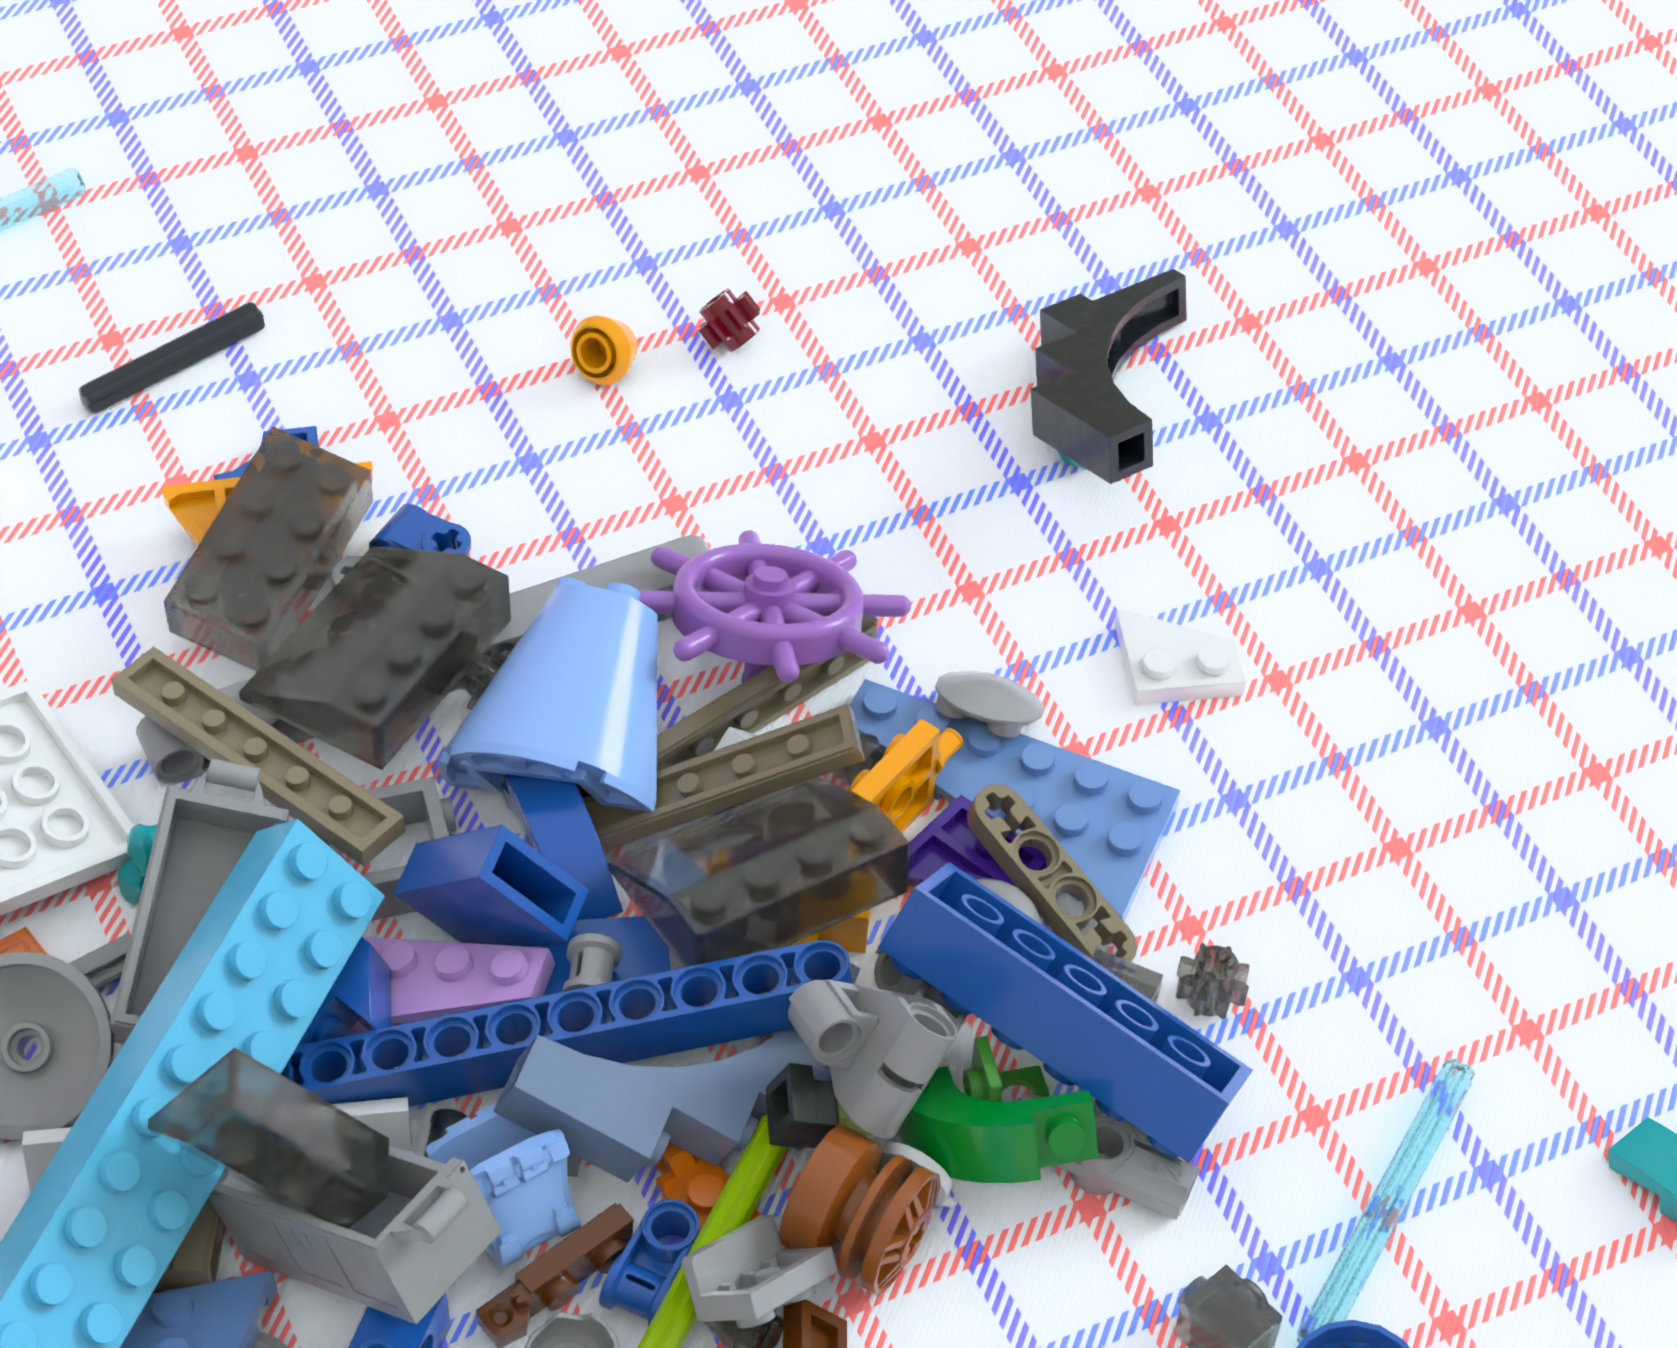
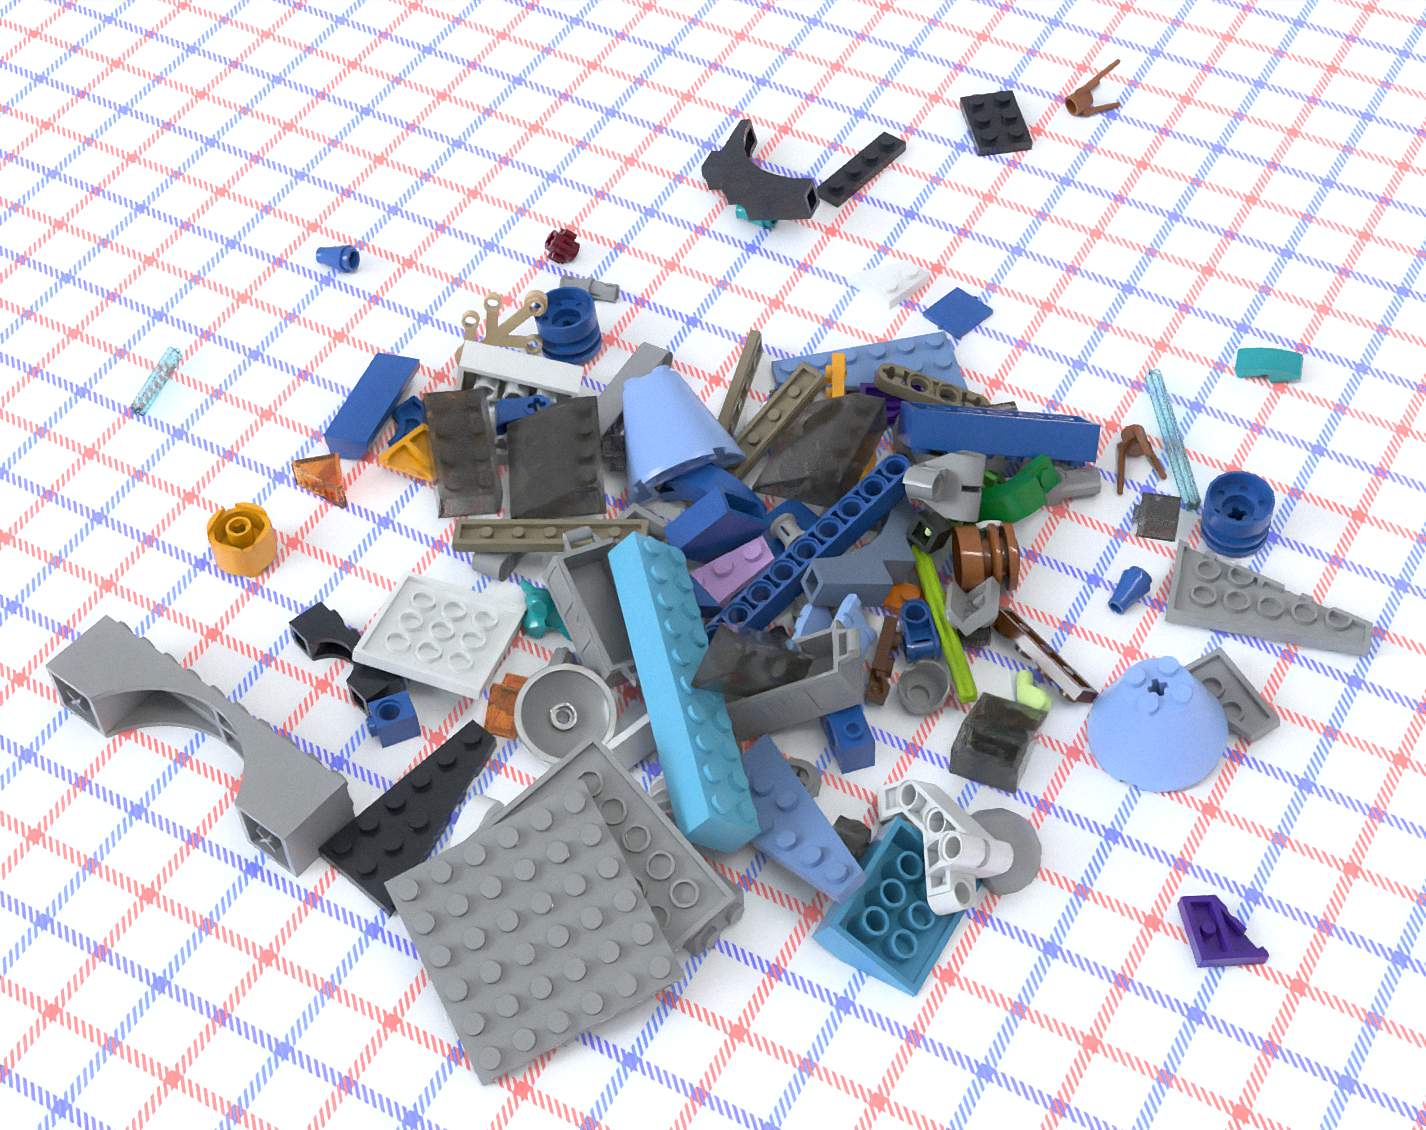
camera: 30 degrees left, 0 degrees up
black axle [78,302,265,414] -> none
light orange cone [570,315,638,385] -> none
medium lavender piece [639,530,911,683] -> none
light grey dish [935,671,1045,738] -> none
clear smoke gear [1175,943,1250,1019] -> none
none -> clear orange slope [291,453,348,509]
none -> cone [316,245,360,273]
none -> blue brick [323,352,420,460]
none -> white wedge [453,340,584,413]
none -> tan plant [455,289,548,366]
none -> blue wheel [534,286,603,365]
none -> light grey pin [559,274,620,303]
none -> black plate [816,131,906,208]
none -> blue piece [923,287,993,340]
none -> black plate [959,90,1032,157]
none -> dark orange plant [1117,424,1167,495]

